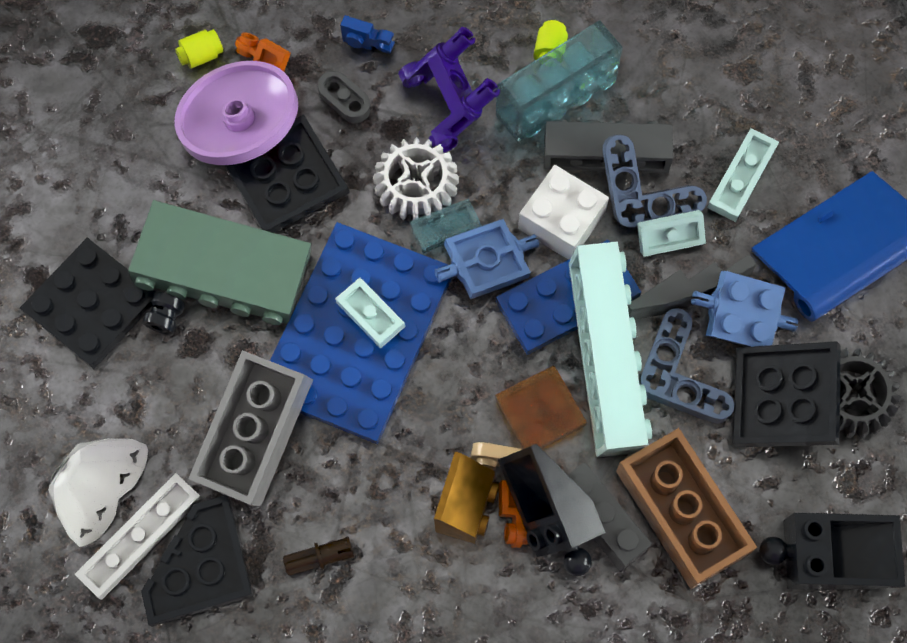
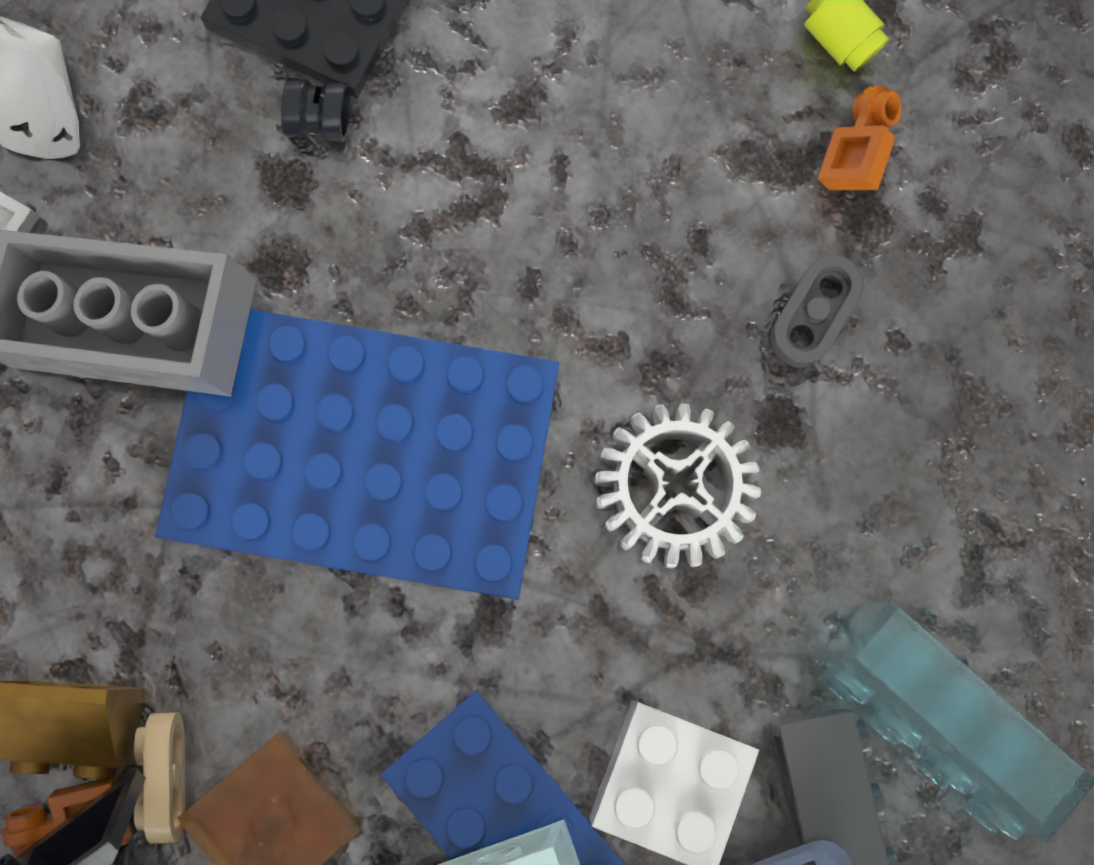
camera: 70 degrees right, 10 degrees up
sand green brick [128,200,311,325] -> none
lavender dish [174,61,298,165] -> none
black plate [224,114,349,233] -> none
light aqua plate [335,278,405,349] -> none
blue plate [340,15,395,53] -> none
dark purple connector [398,27,500,153] -> none
clear light blue plate [410,198,482,254] -> none
medium blue plate [435,219,539,299] -> none
neon yellow brick [533,20,568,68] -> none

